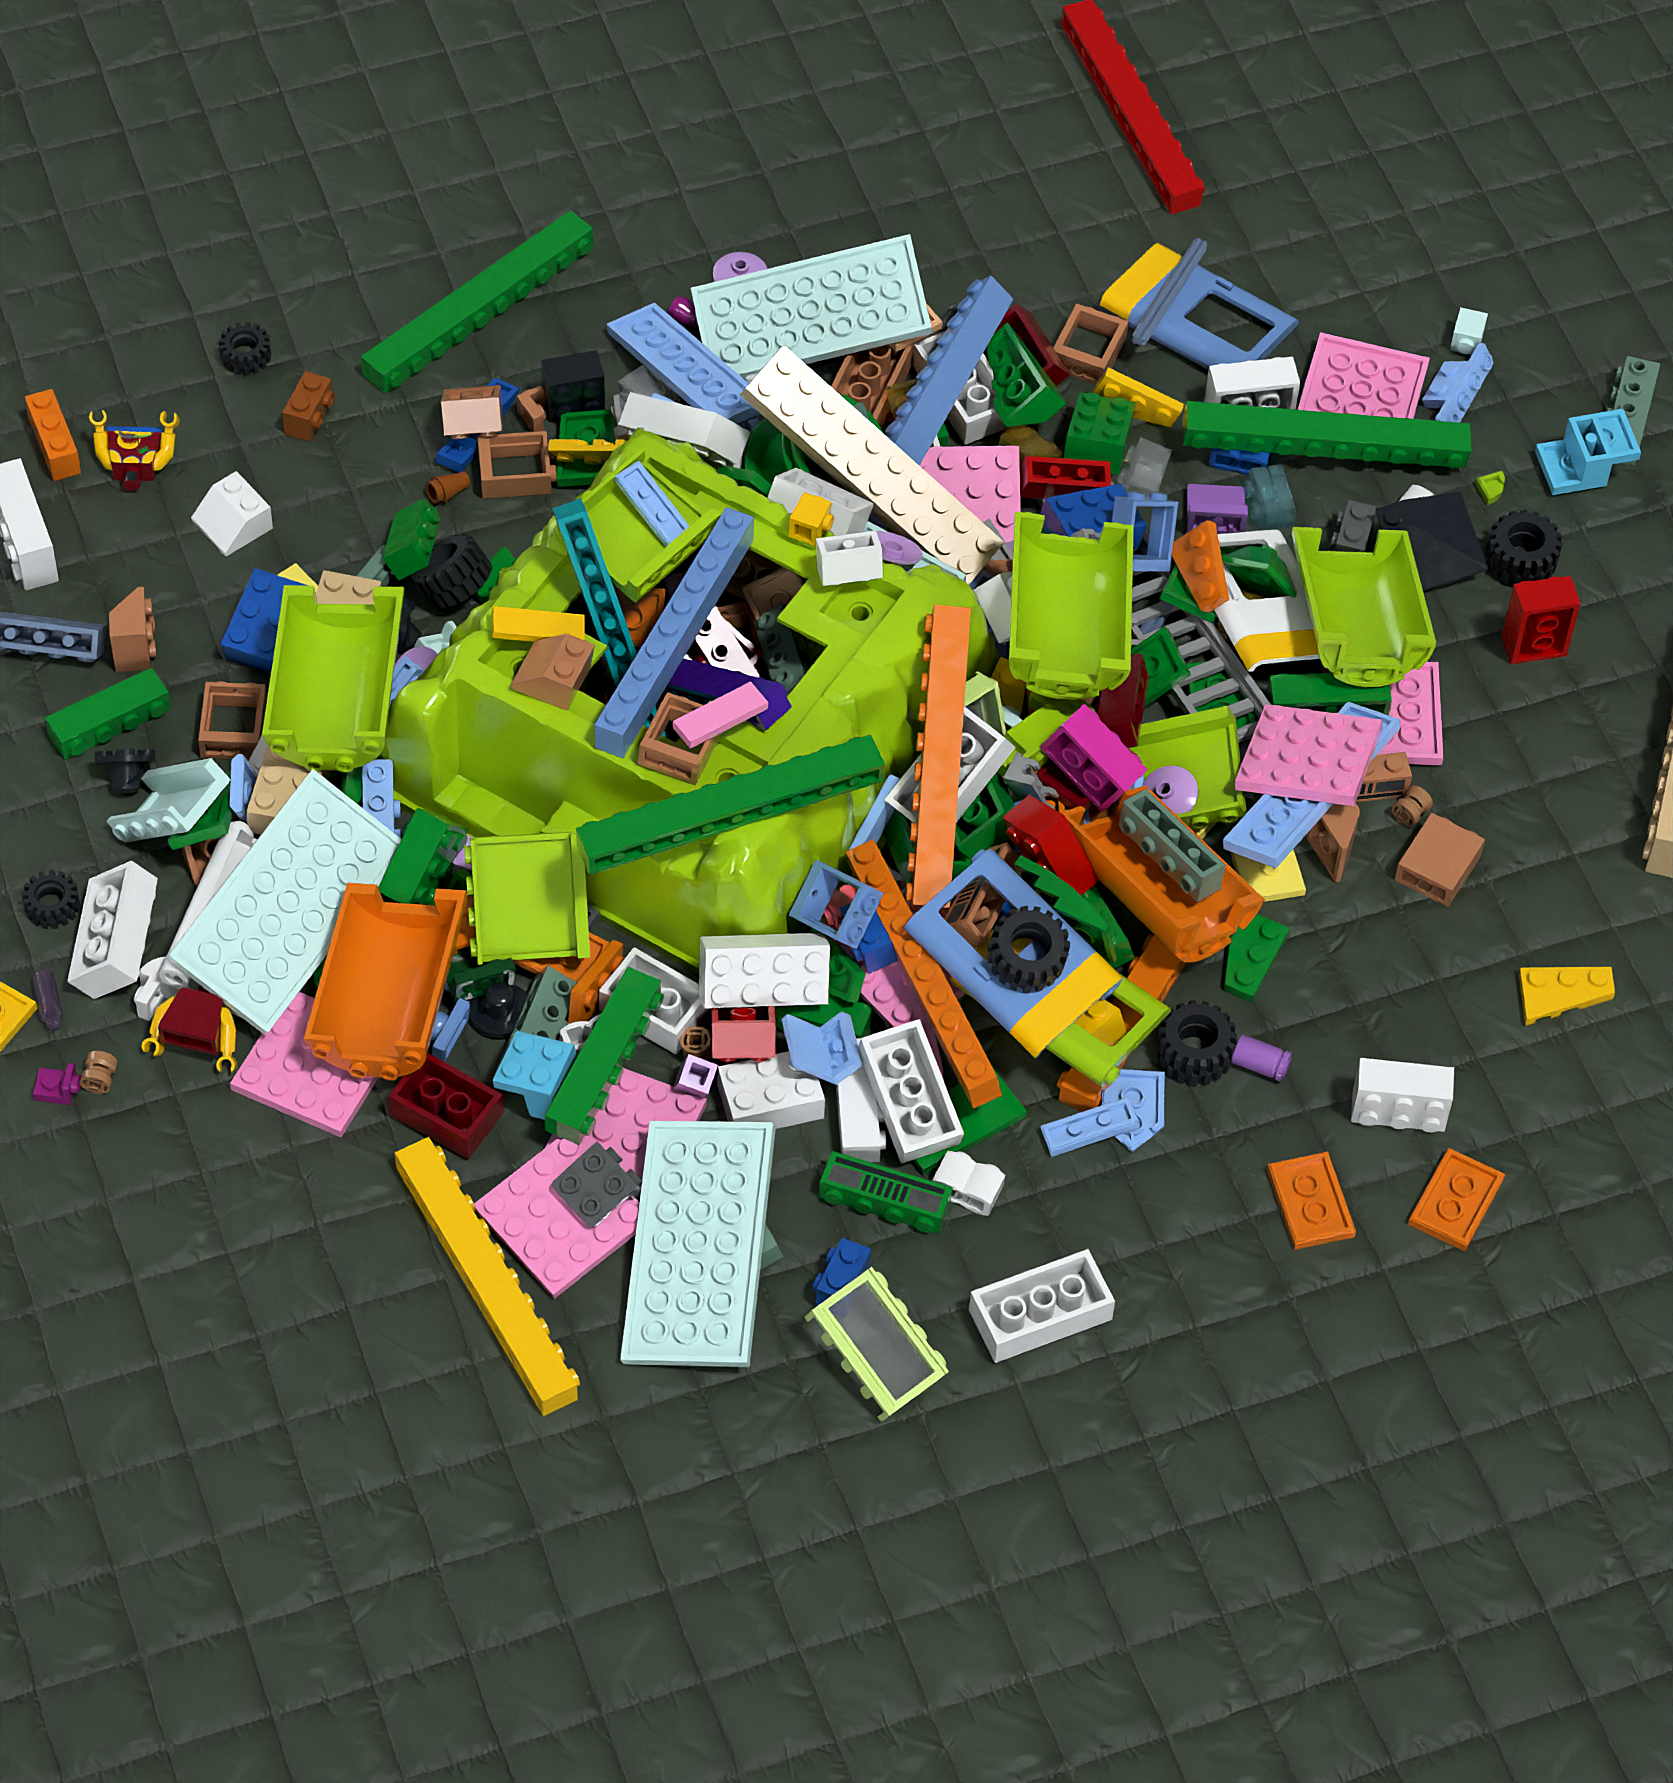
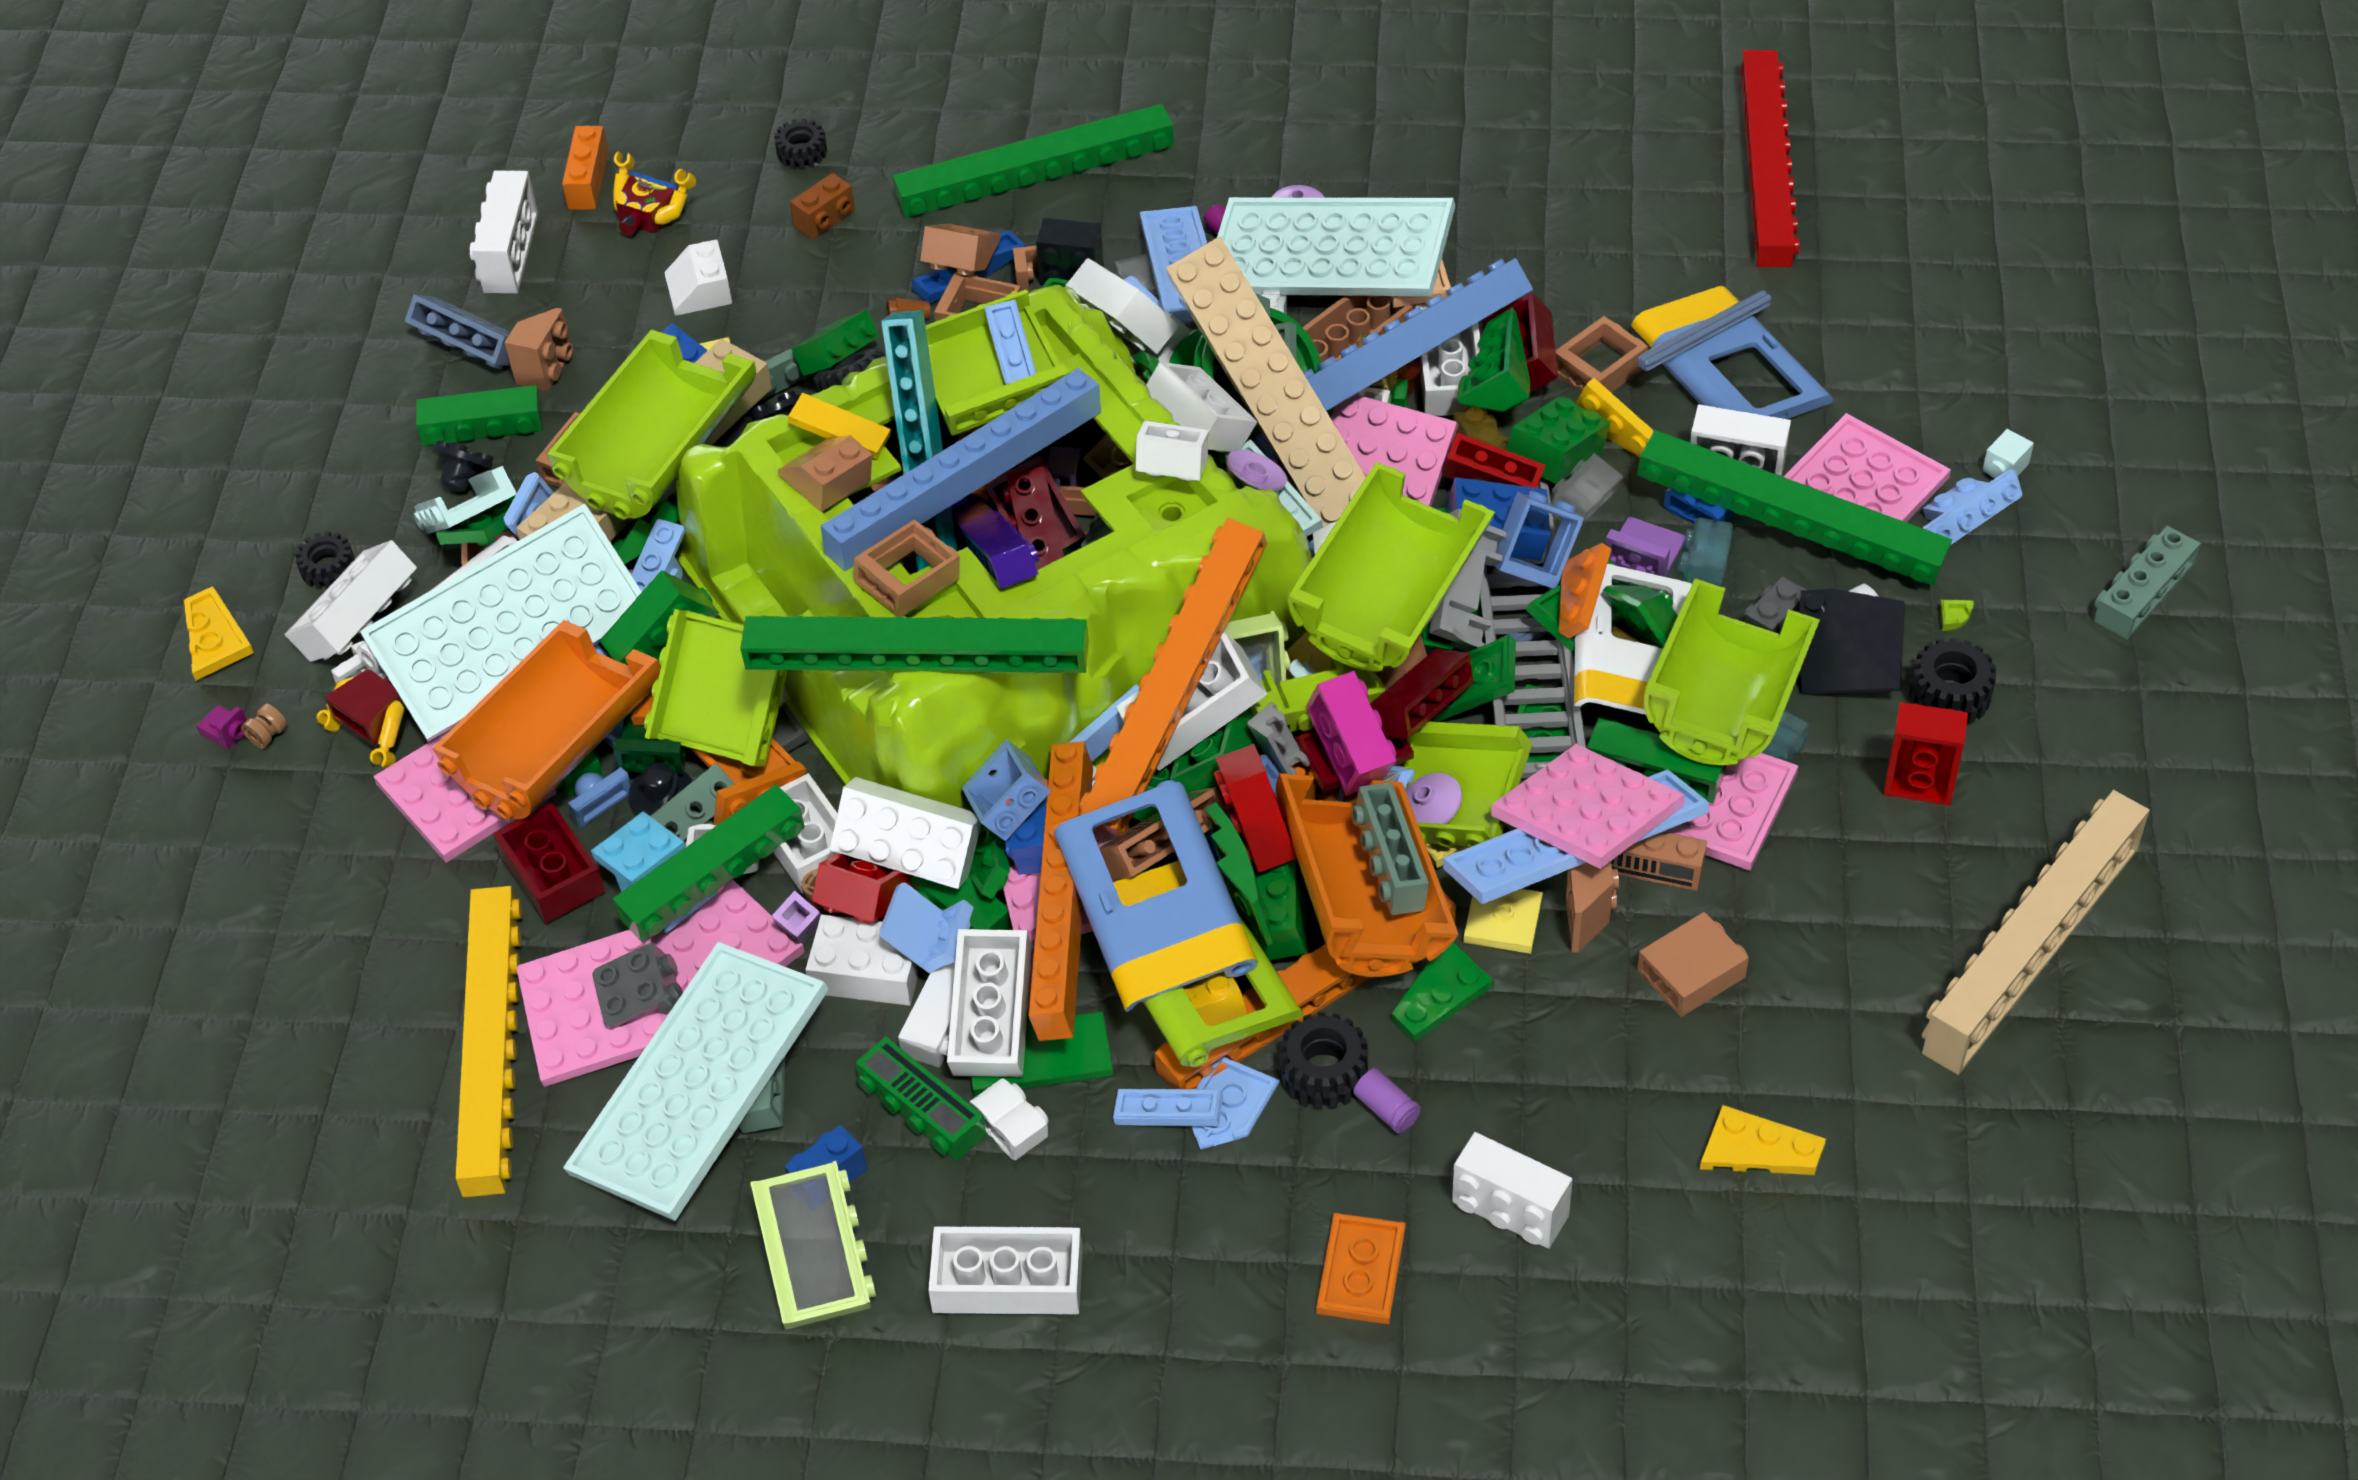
camera: 30 degrees right, 5 degrees down
clear purple cylinder [32,969,63,1030] -> none
bright pink tile [673,682,768,749] -> none
yellow brick [789,492,834,546] -> none
black tyre [987,906,1070,993] -> none
medium nougat wheel [1391,786,1433,827] -> none
orange tile [1408,1148,1506,1252] -> none
medium azure bracket [1535,409,1641,495] -> none

